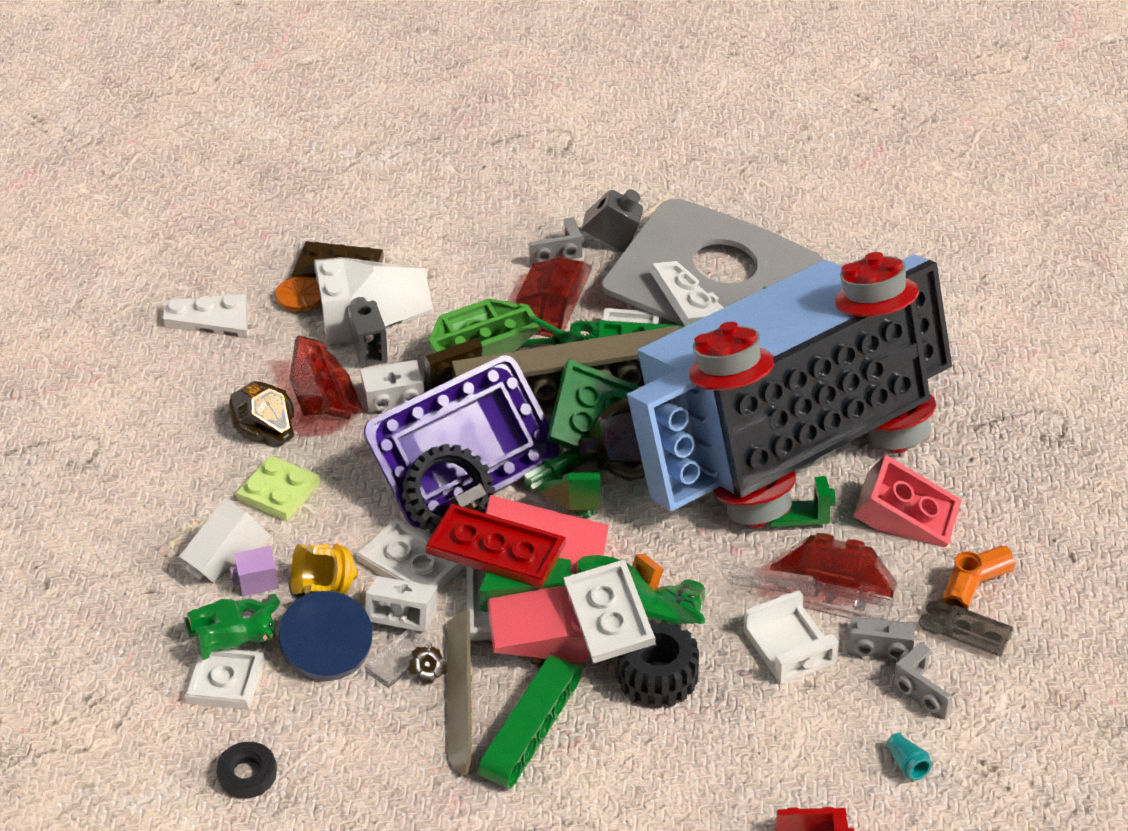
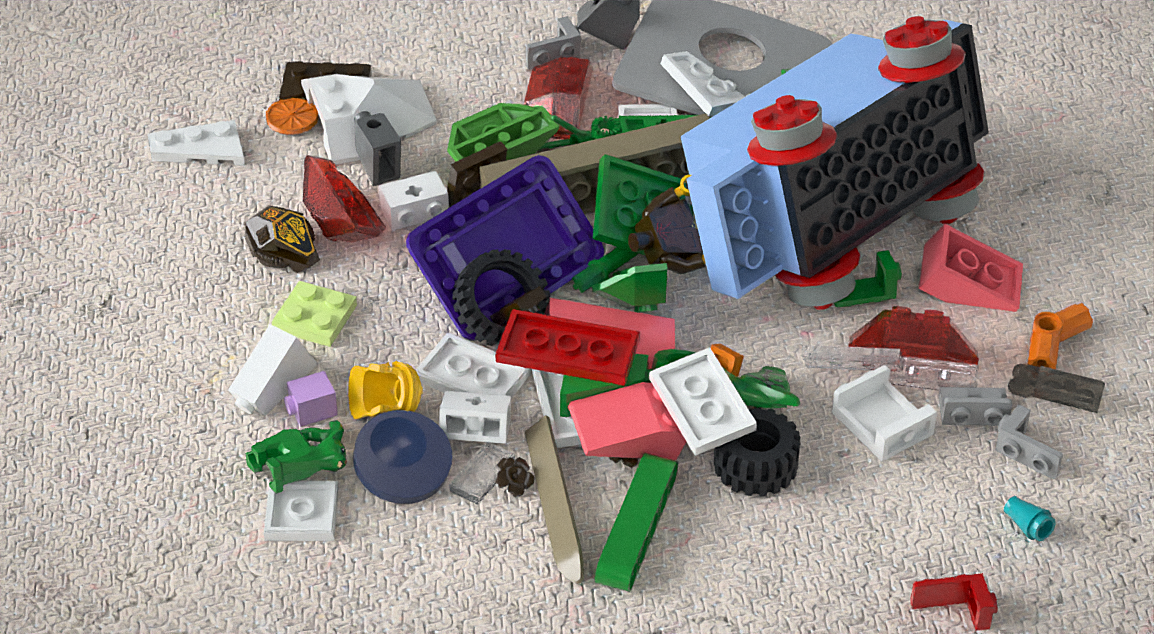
camera: 10 degrees left, 0 degrees up
black tyre [216,741,277,798] -> none

